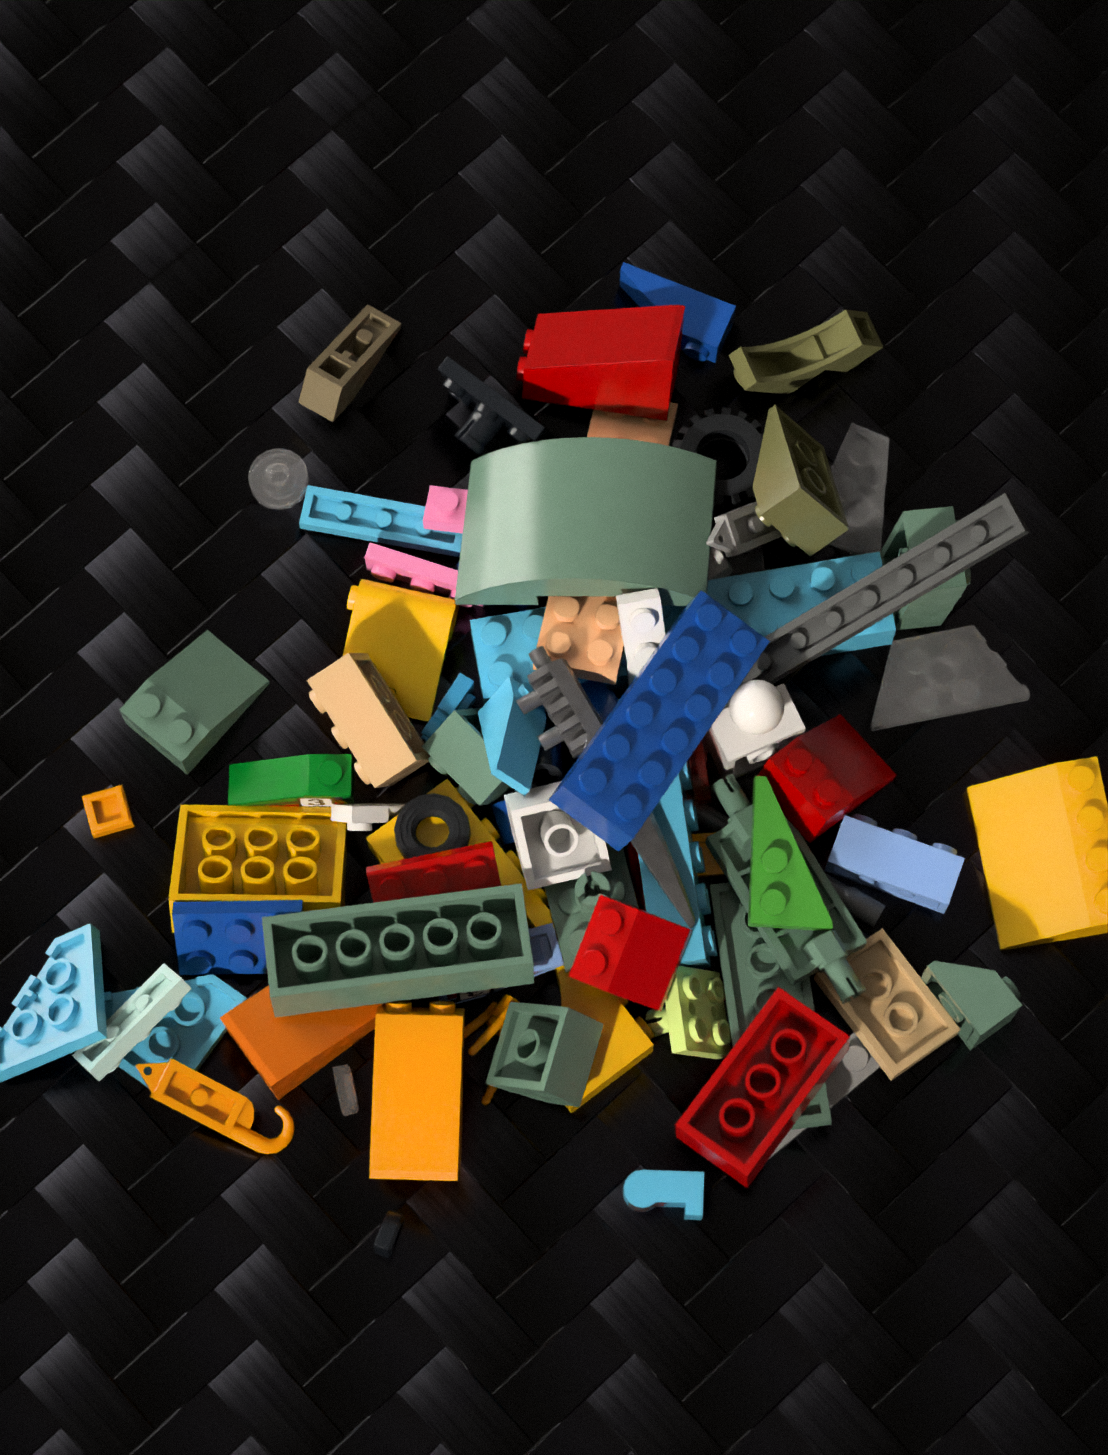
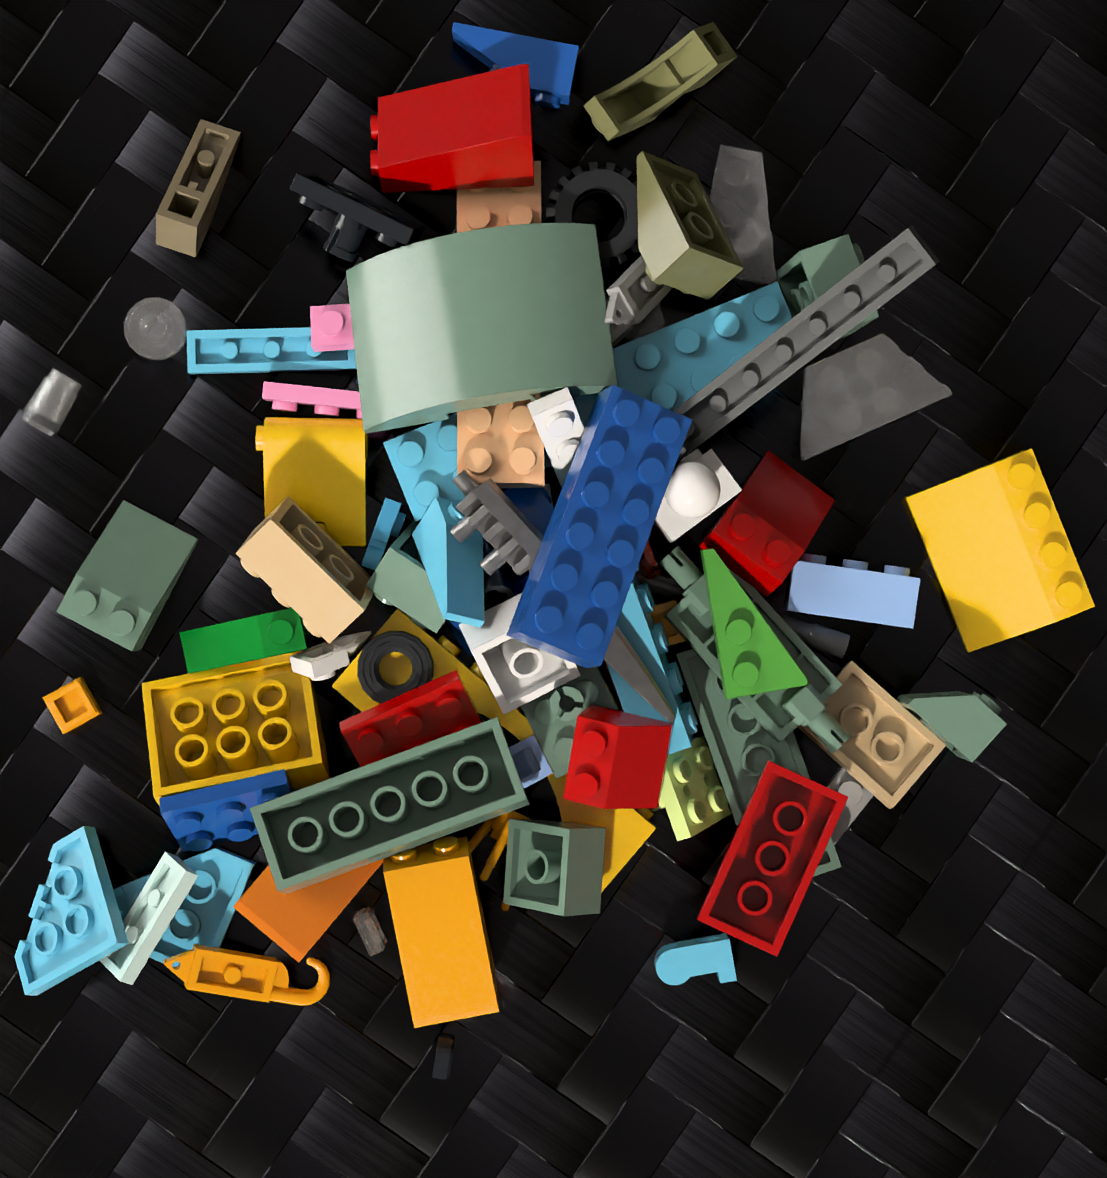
camera: 15 degrees left, 15 degrees up
none -> clear piece [22,368,82,436]

